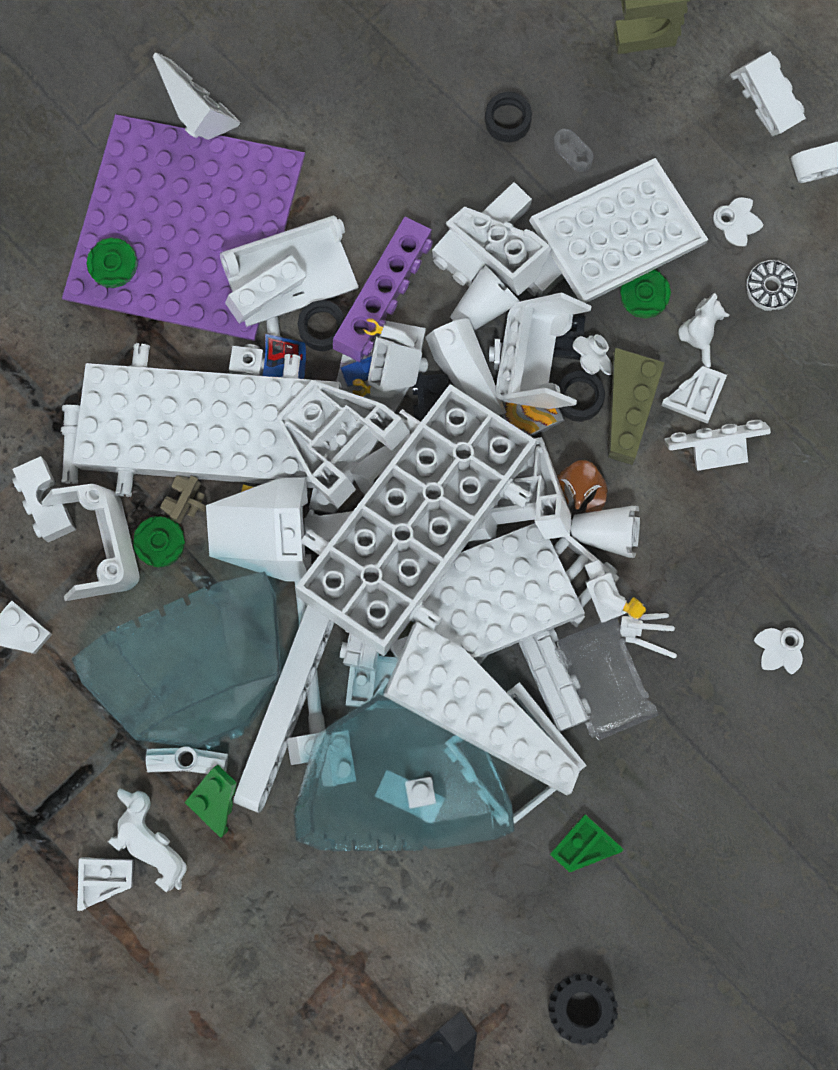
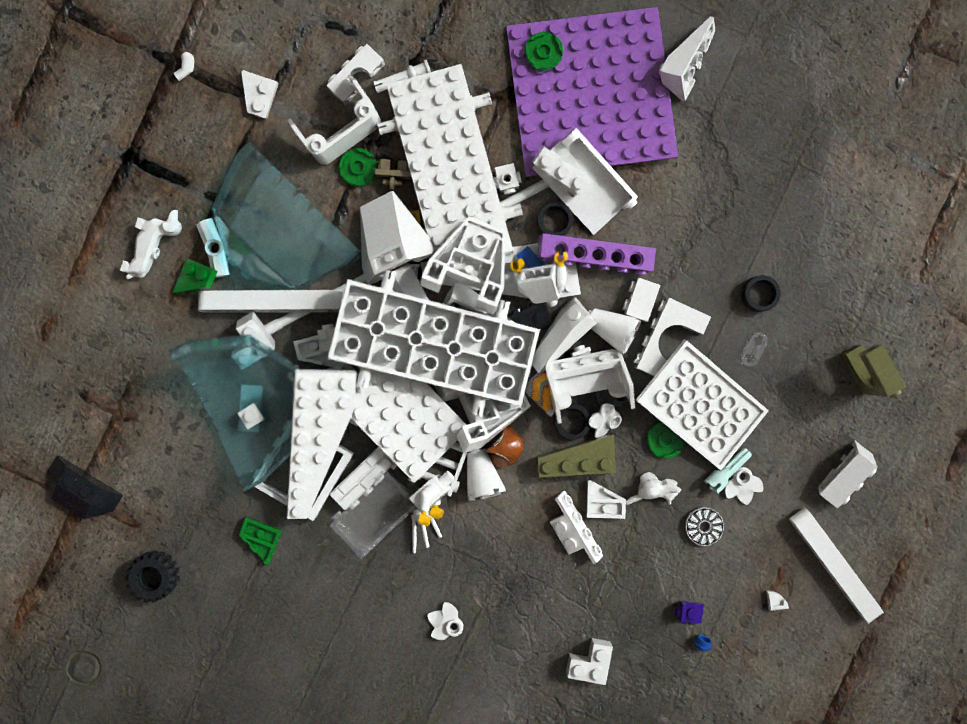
camera: 60 degrees right, 10 degrees up
white wing [77,857,134,911] -> none
sticker [262,334,306,379] -> none
white wedge [446,207,551,296] -> none
none -> light aqua piece [704,448,752,494]

